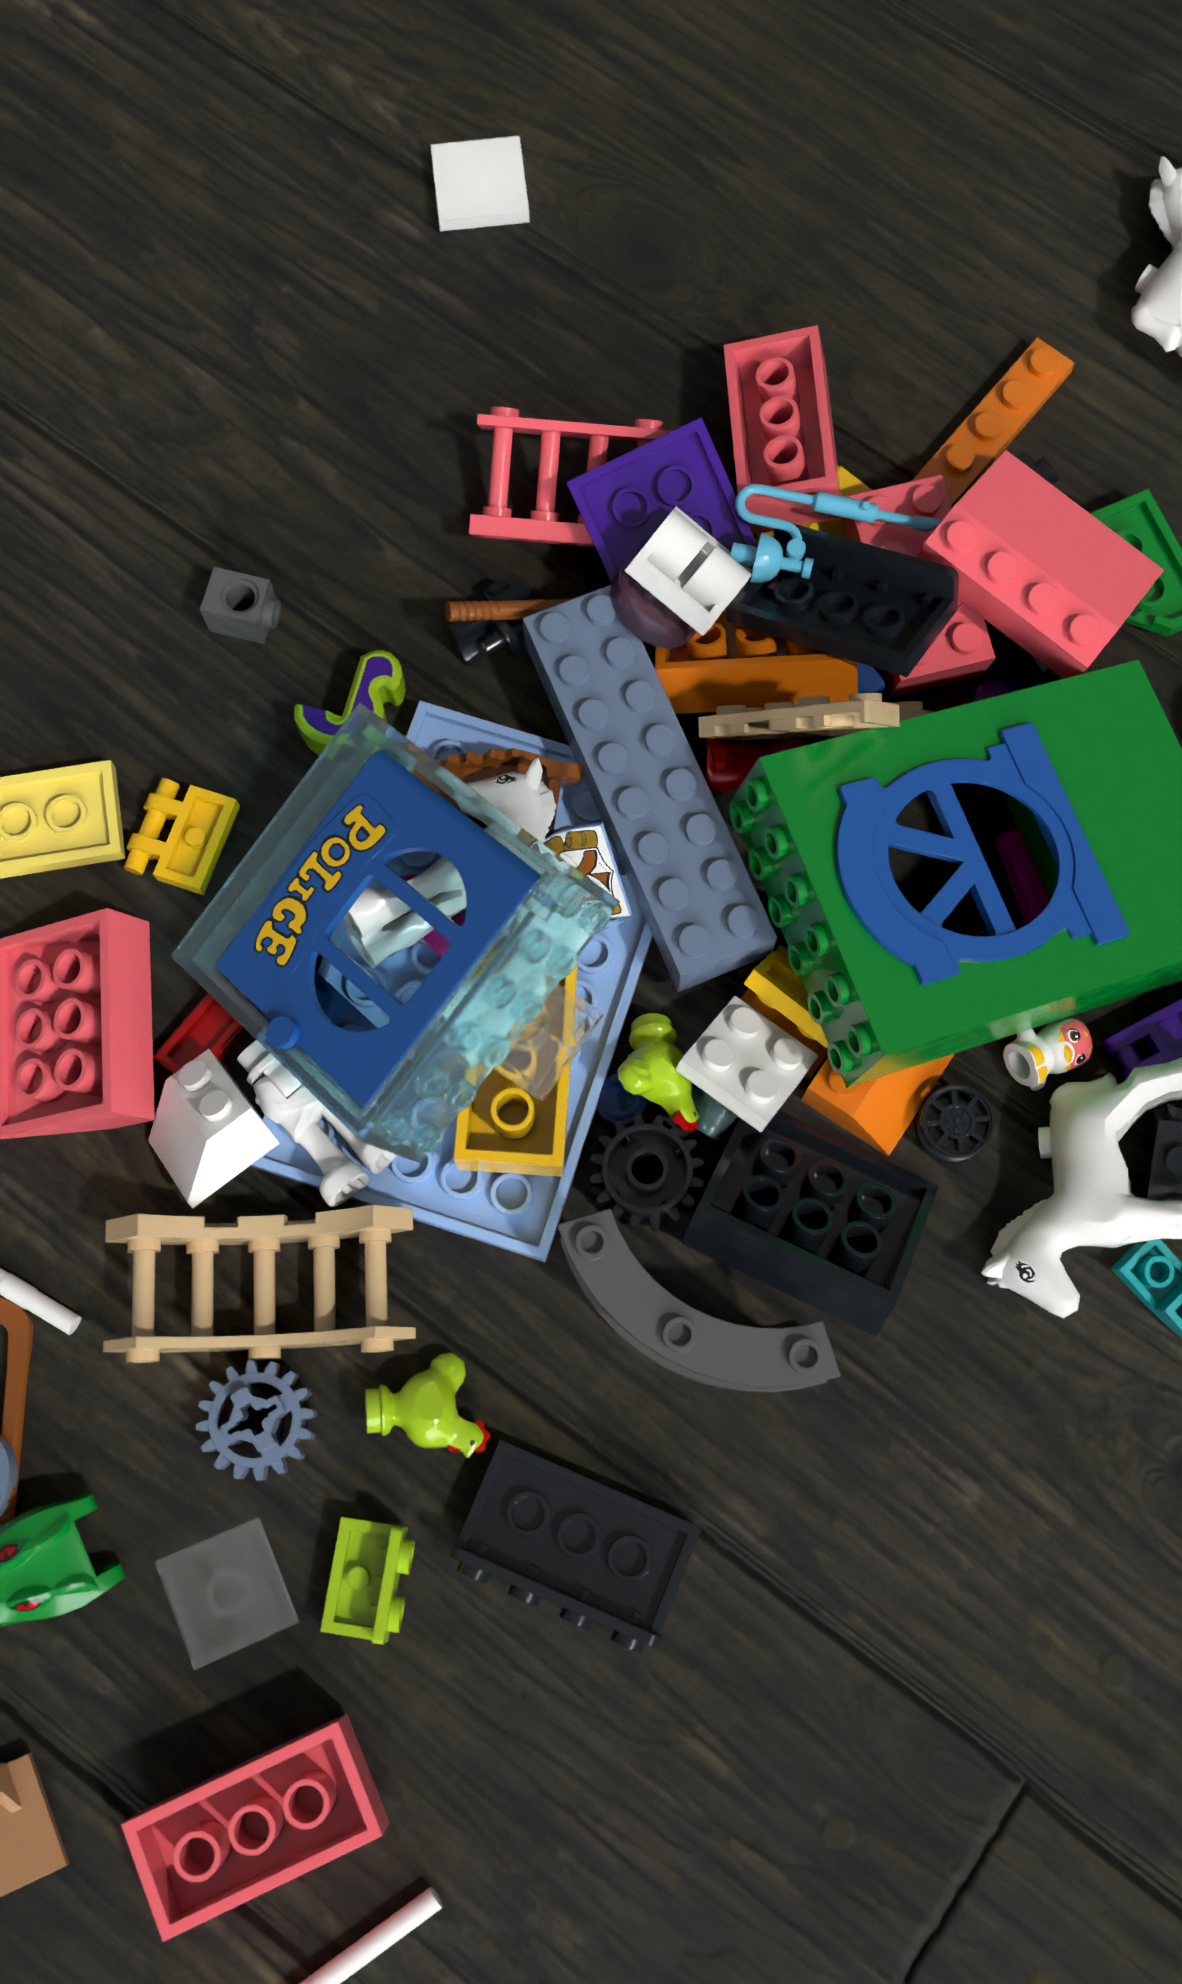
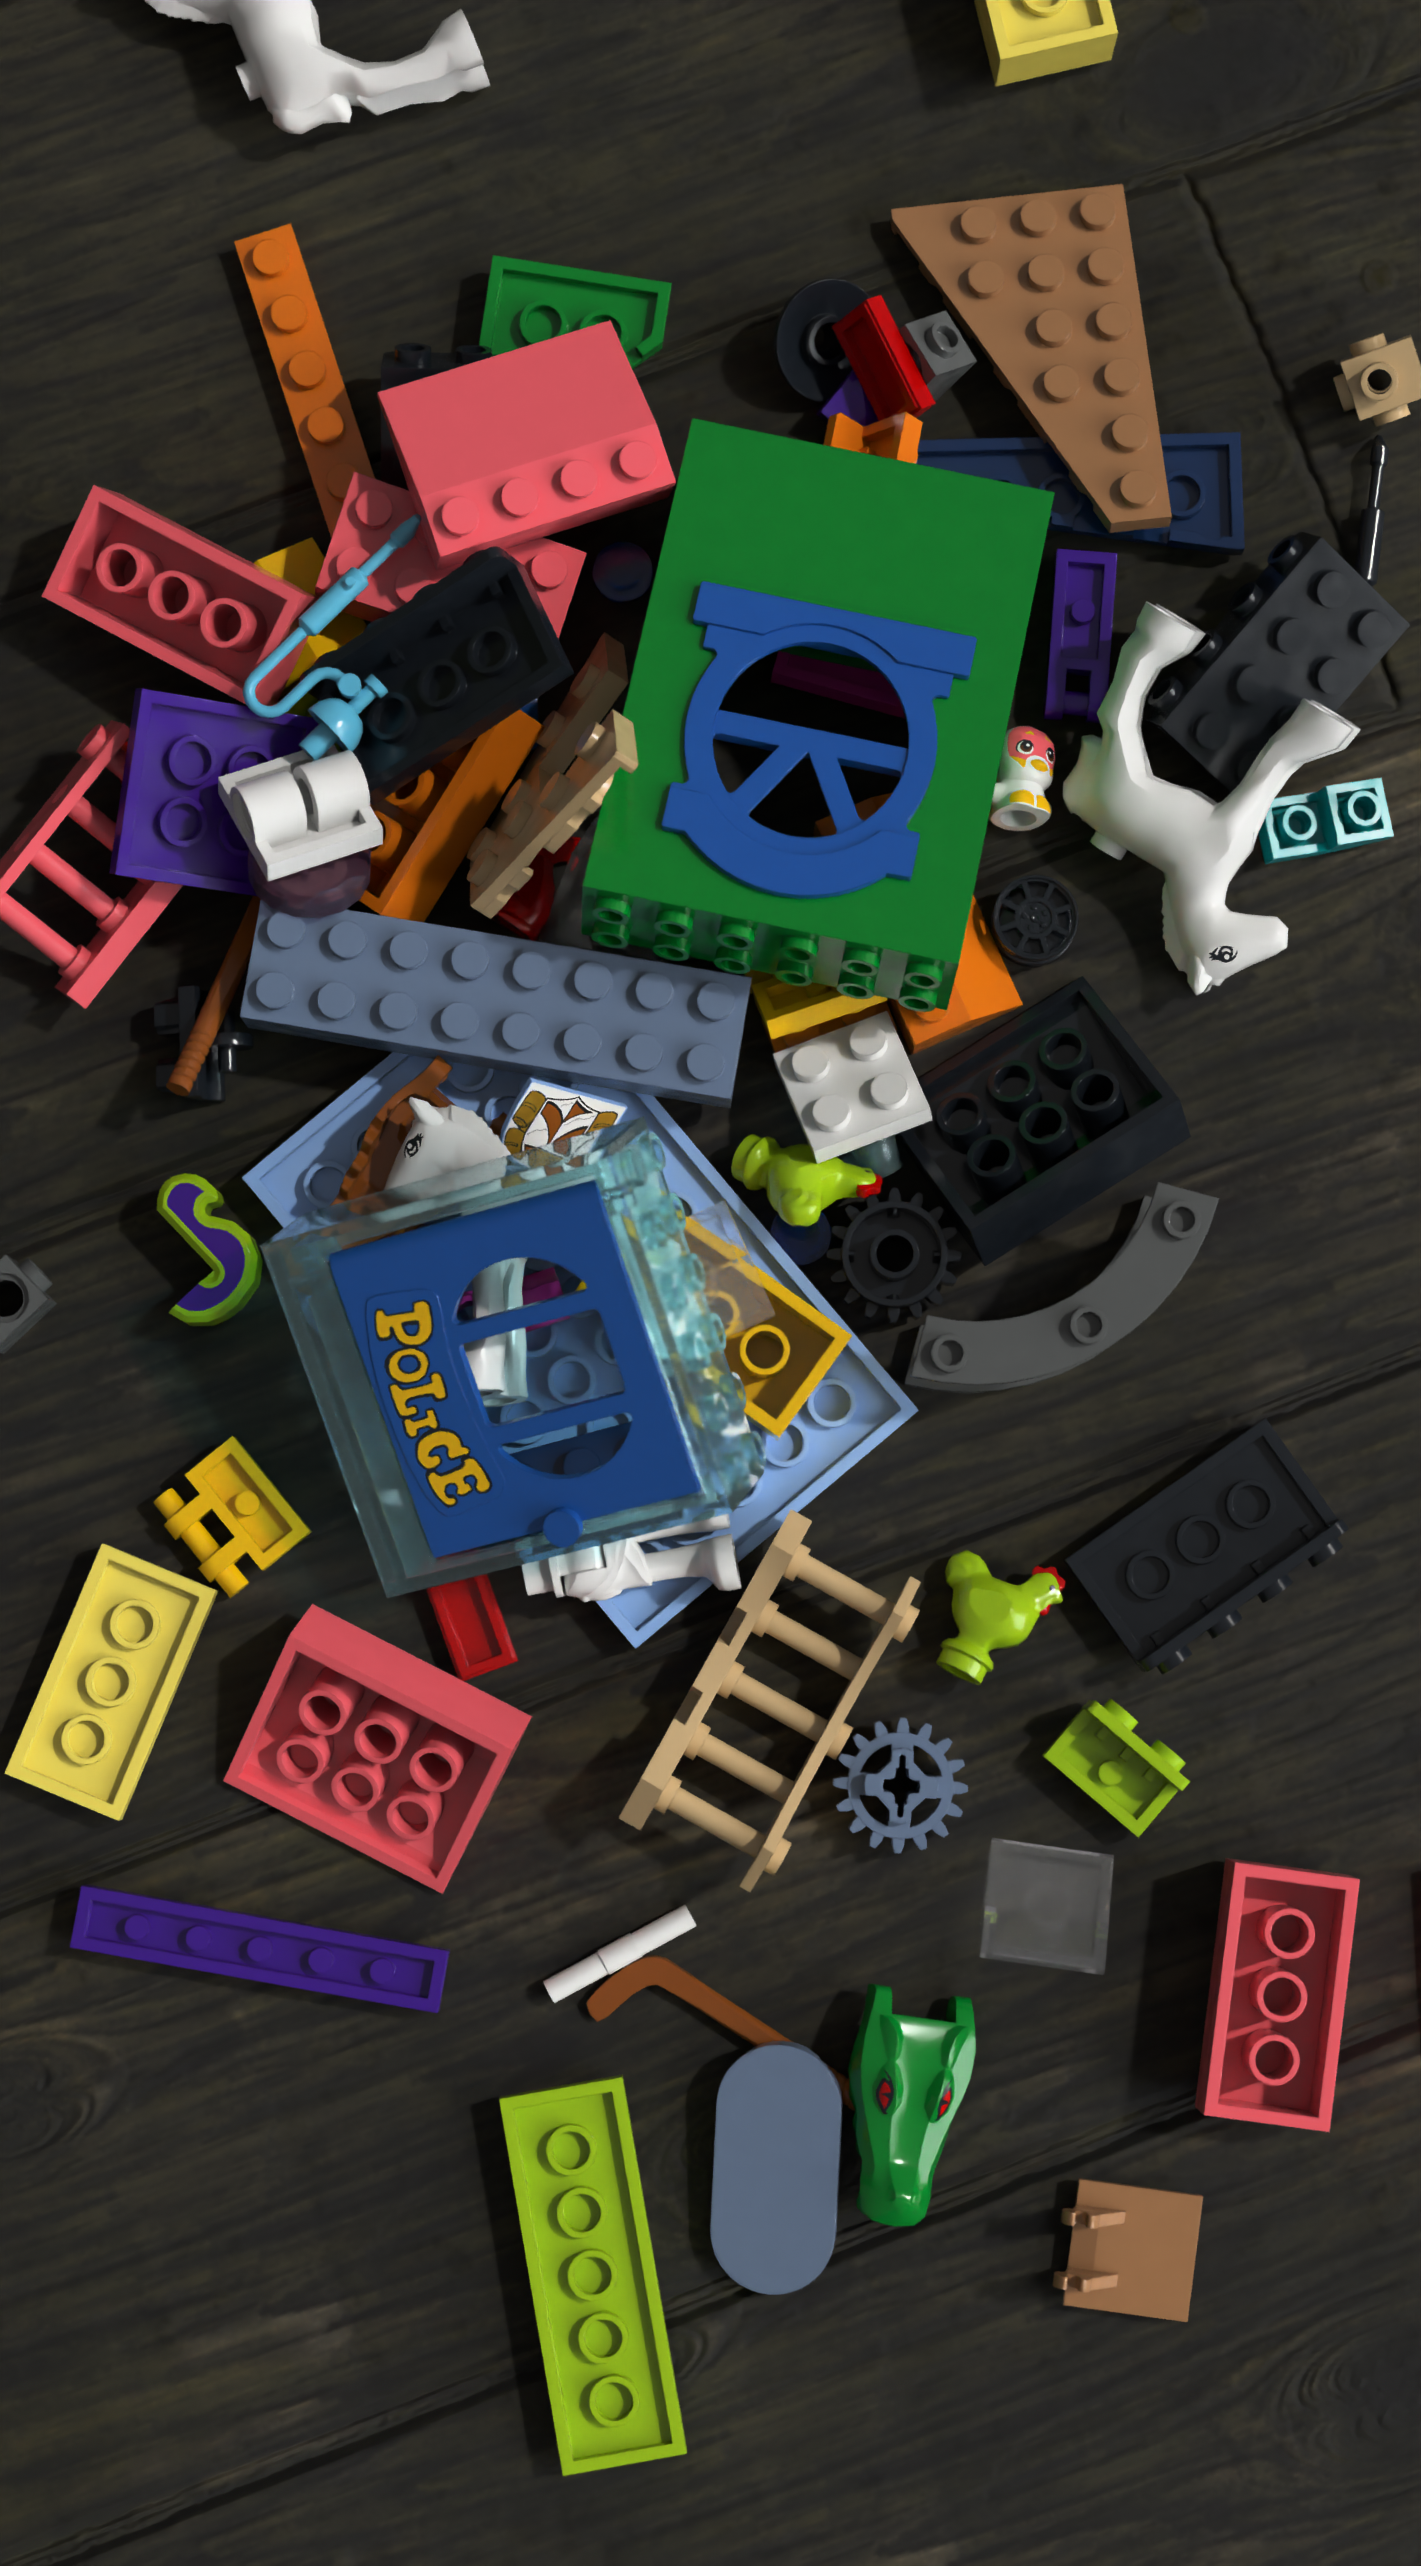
camera: 60 degrees left, 10 degrees up
white slope [148,1049,280,1208] -> none

